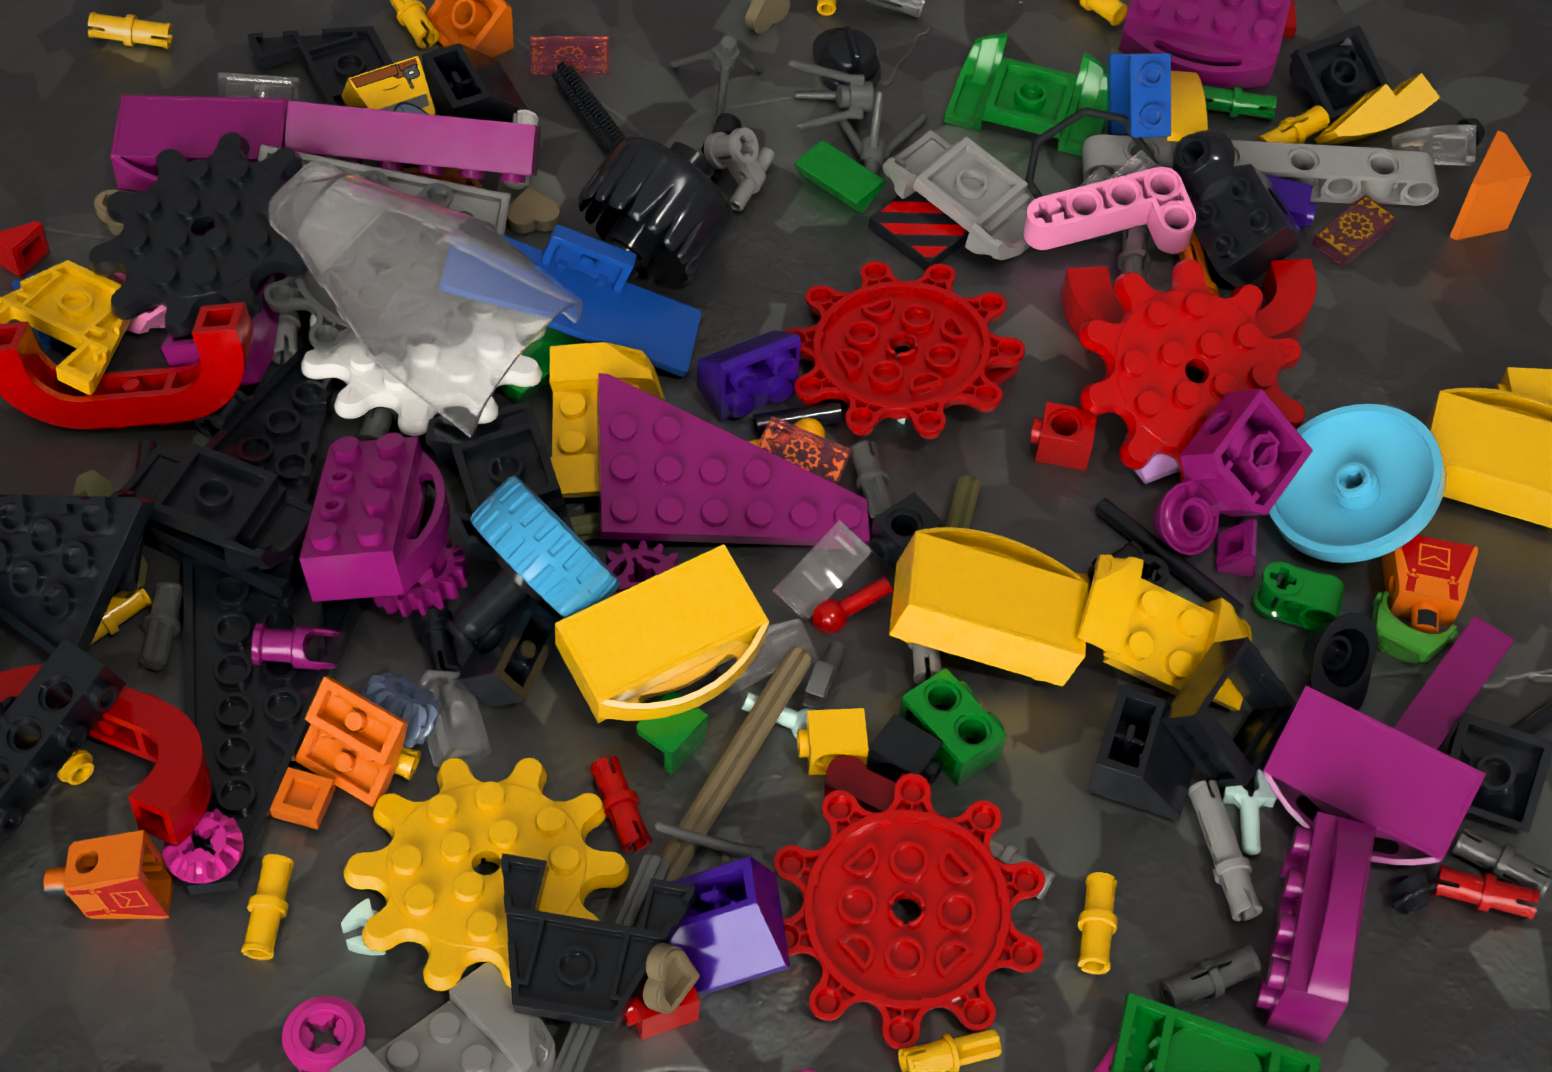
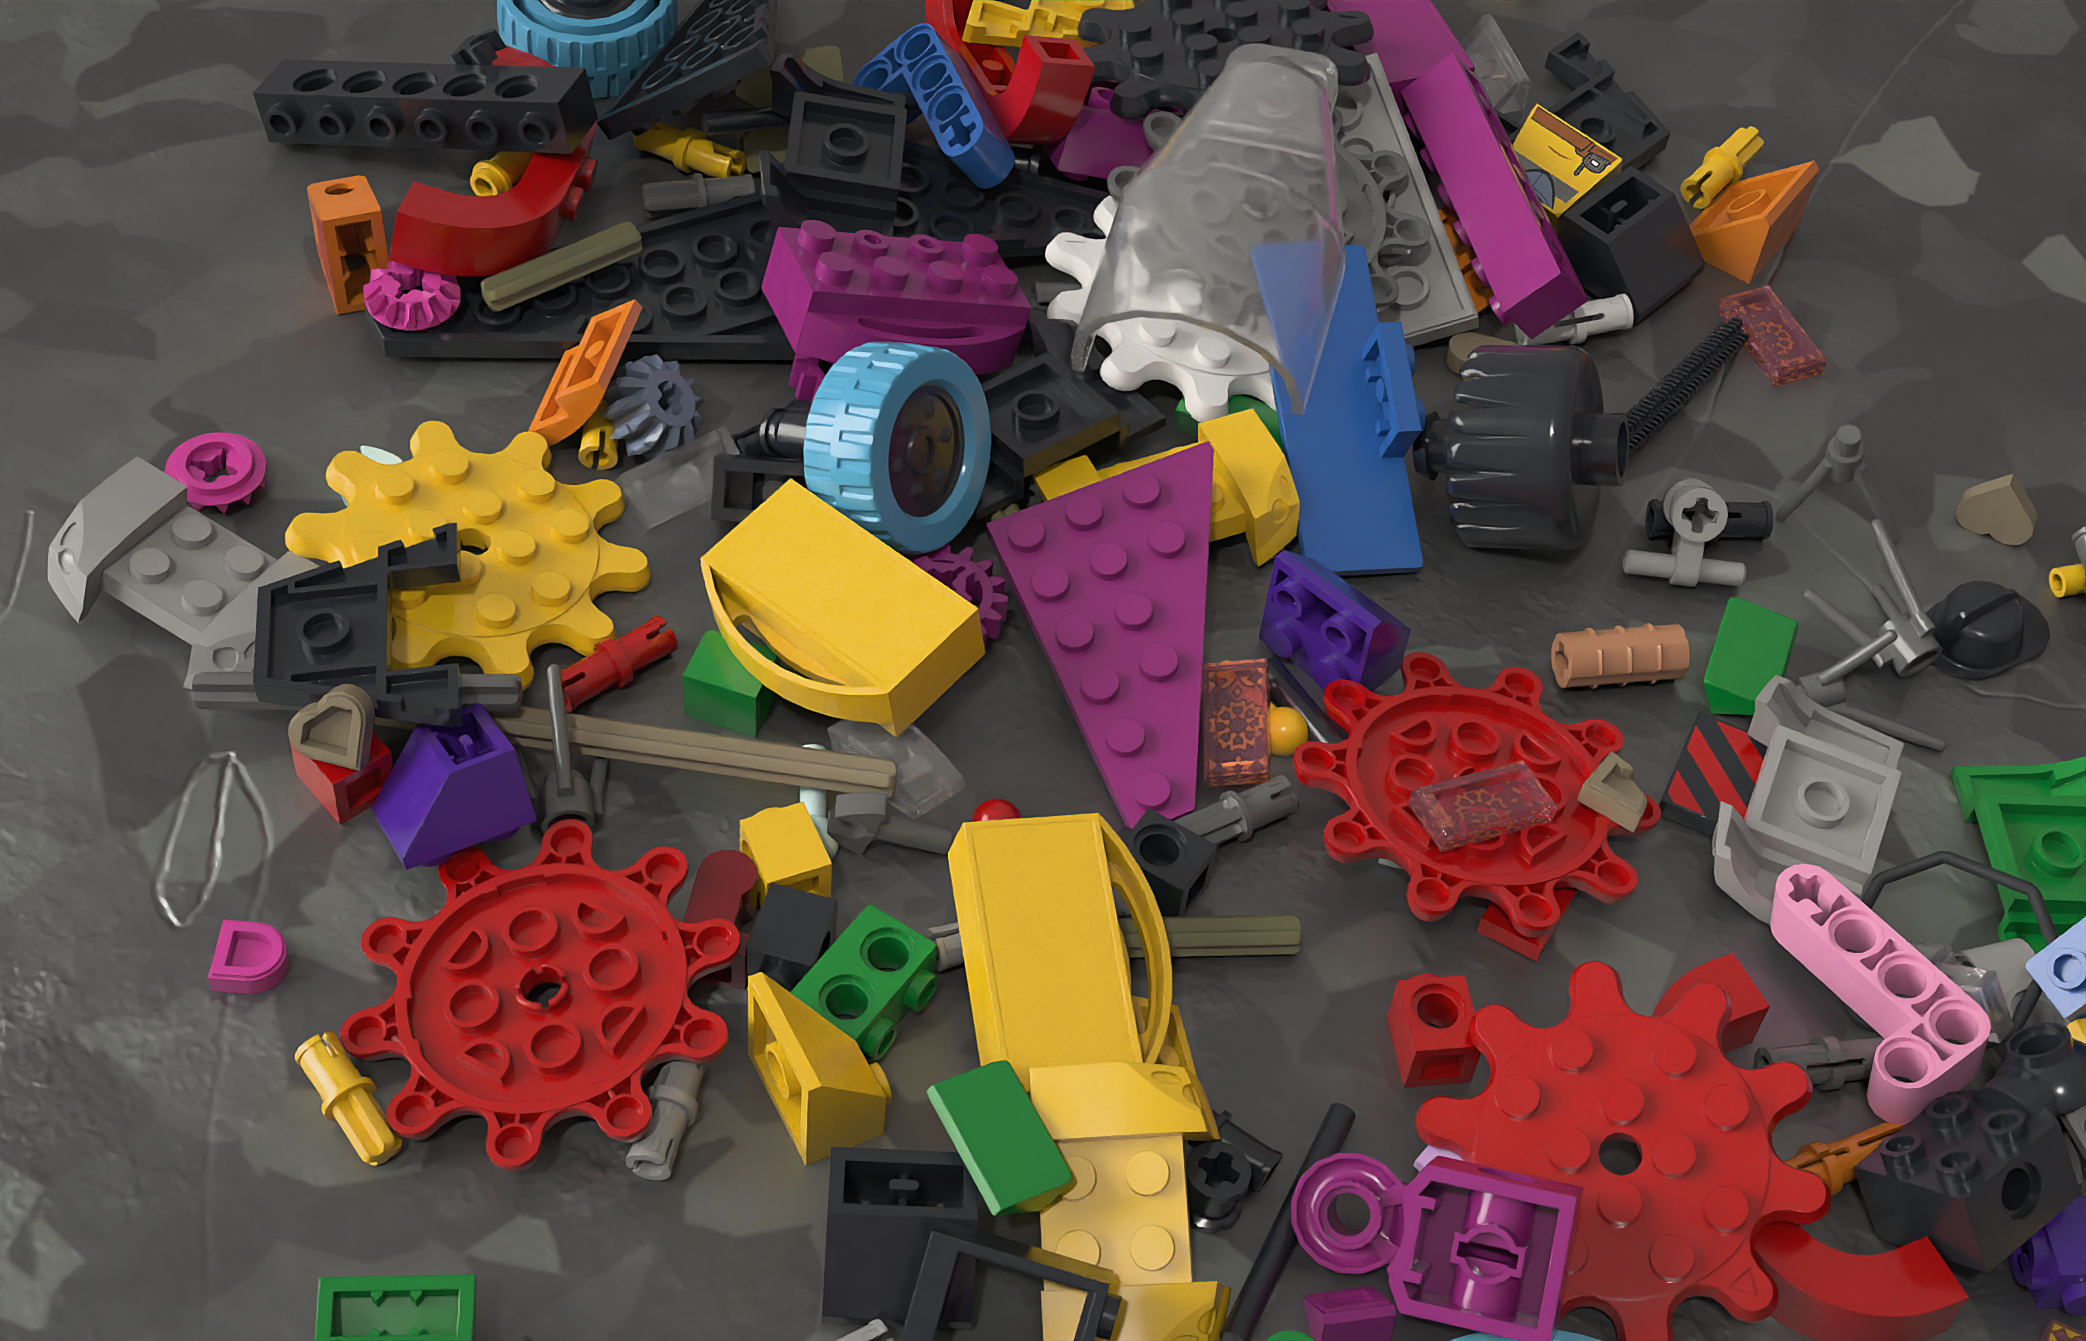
camera: 70 degrees right, 5 degrees down
yellow pin [241,854,295,960] -> none
magenta piece [251,623,341,670] -> none
orange plate [270,767,336,830] -> none
clear slope [773,520,872,622] -> none
yellow pin [1078,872,1118,974] -> none
none -> olive axle [481,221,643,312]
none -> yellow slope [748,972,892,1165]
none -> blue beam [853,23,1015,189]
none -> green slope [926,1060,1073,1216]
none -> clear pink tile [1408,760,1558,852]
none -> nougat axle [1551,623,1690,689]
none -> dark tan tile [1577,752,1647,833]

